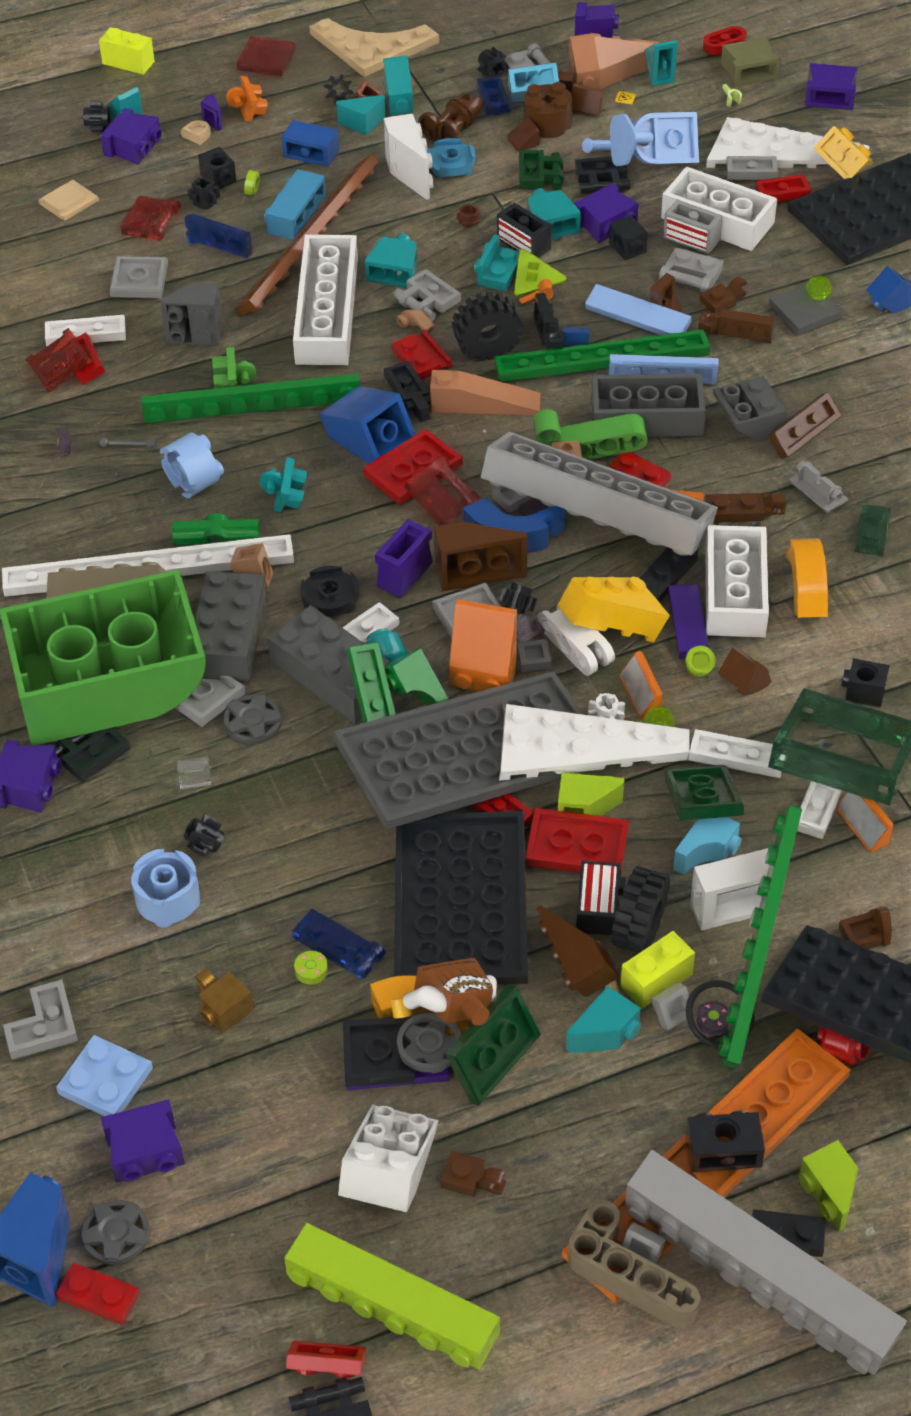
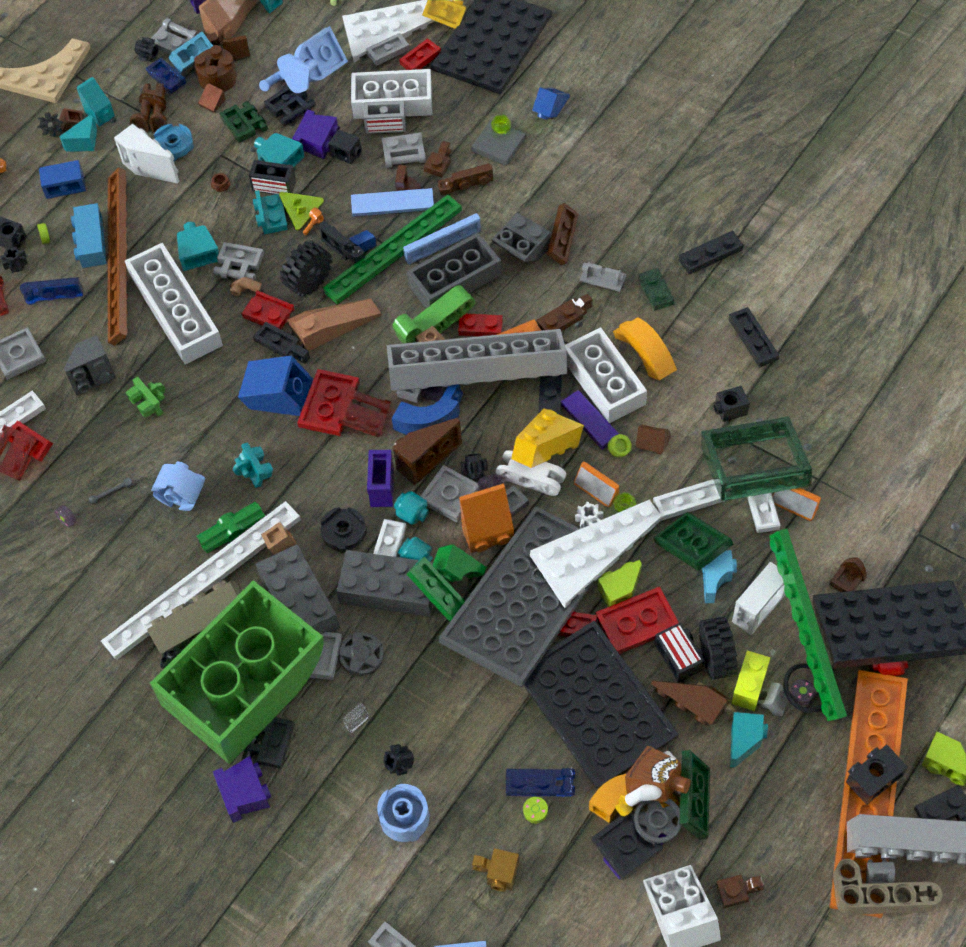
camera: 30 degrees left, 10 degrees up
green plate [141,374,360,424] -> none
yellow sticker [615,91,636,104] -> none
none -> teal head [394,491,429,525]

